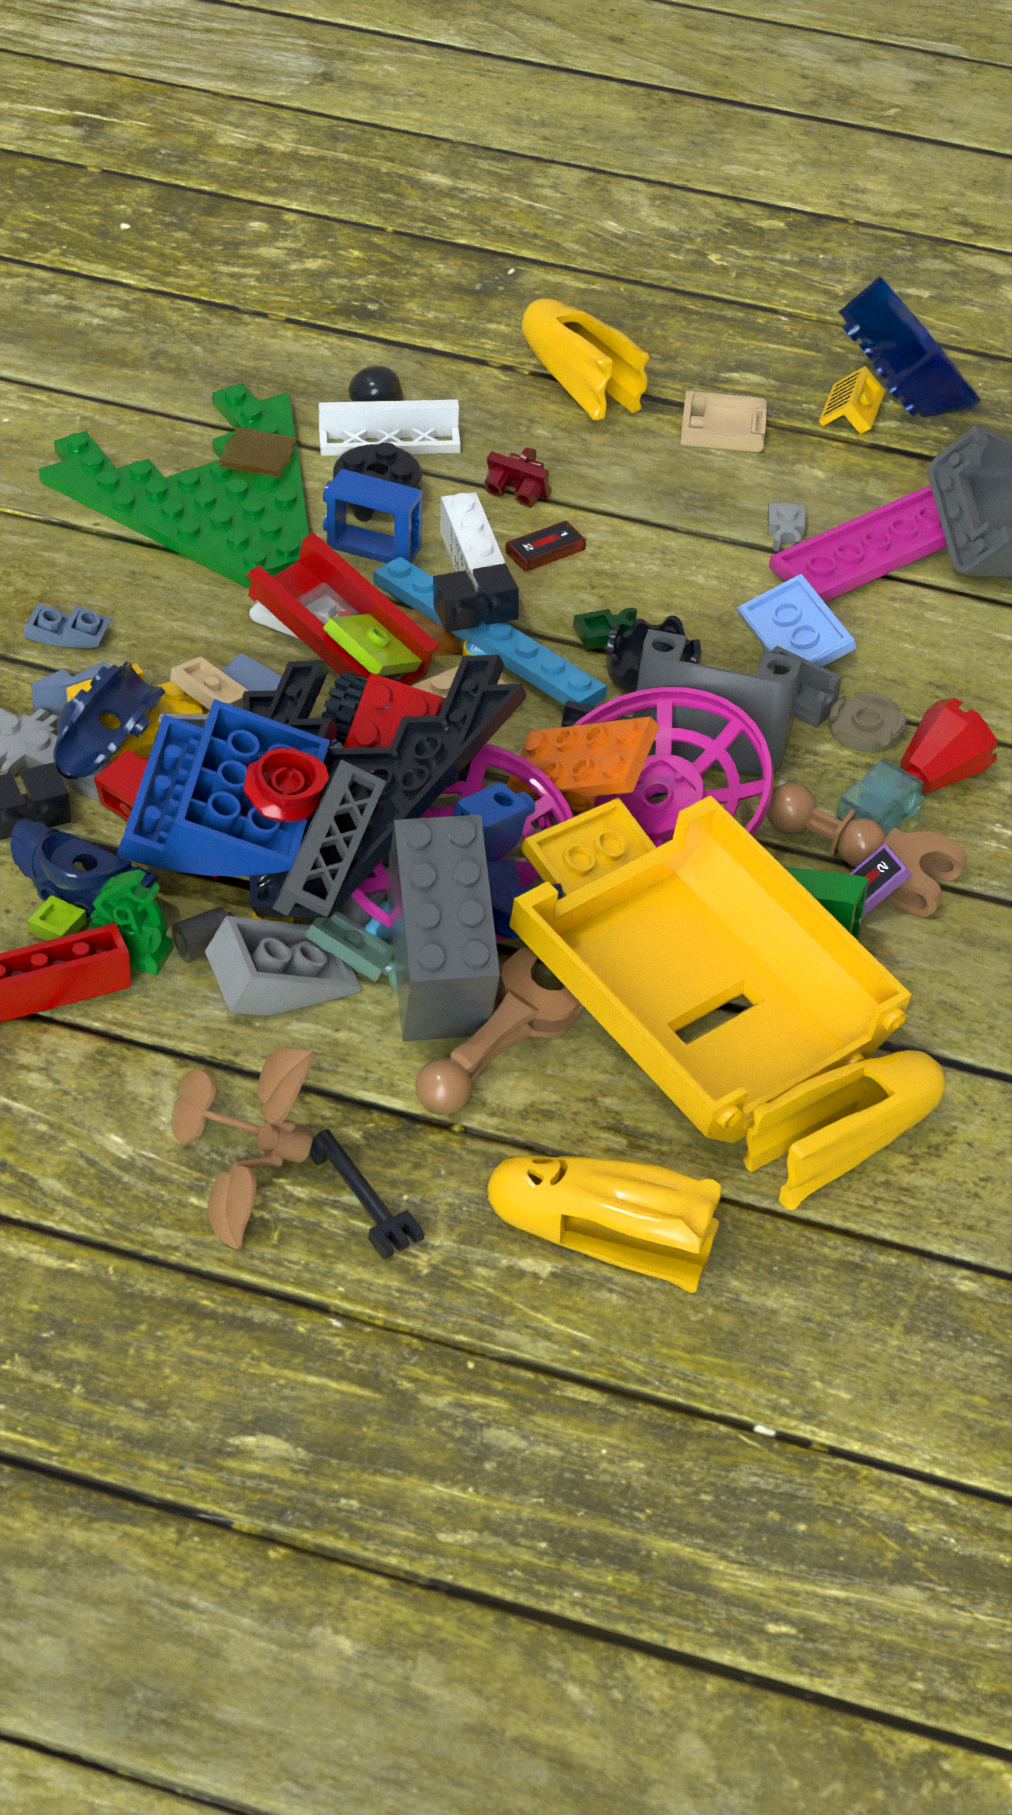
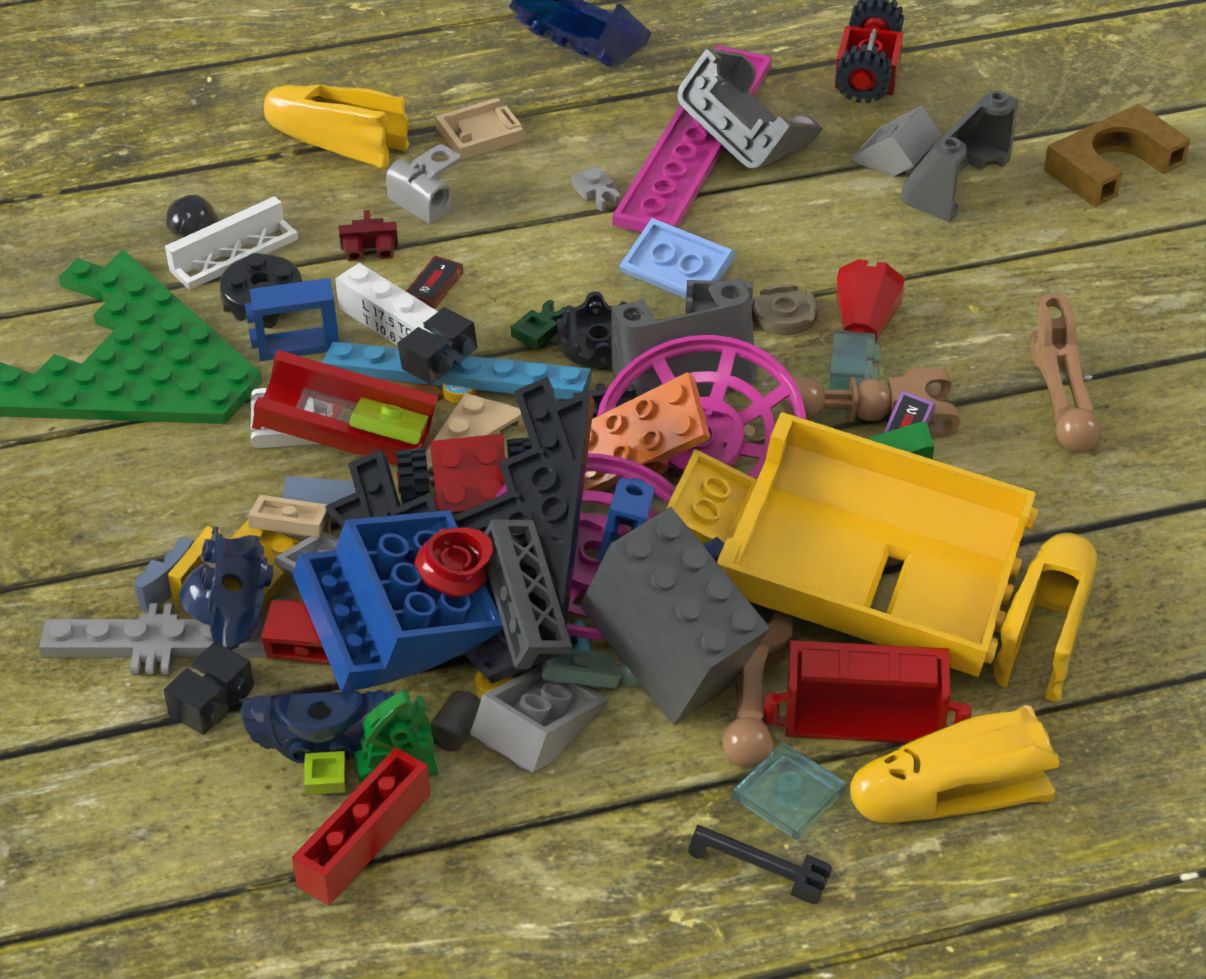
camera: 30 degrees left, 0 degrees up
sand blue slope [23,603,111,648] -> none
medium nougat plant [171,1048,317,1250] -> none
clear orange piece [219,427,296,477] -> none
yellow panel [819,366,885,434] -> none
none -> light grey piece [386,144,461,224]
none -> clear light blue plate [733,742,846,840]
none -> red container [763,640,972,743]

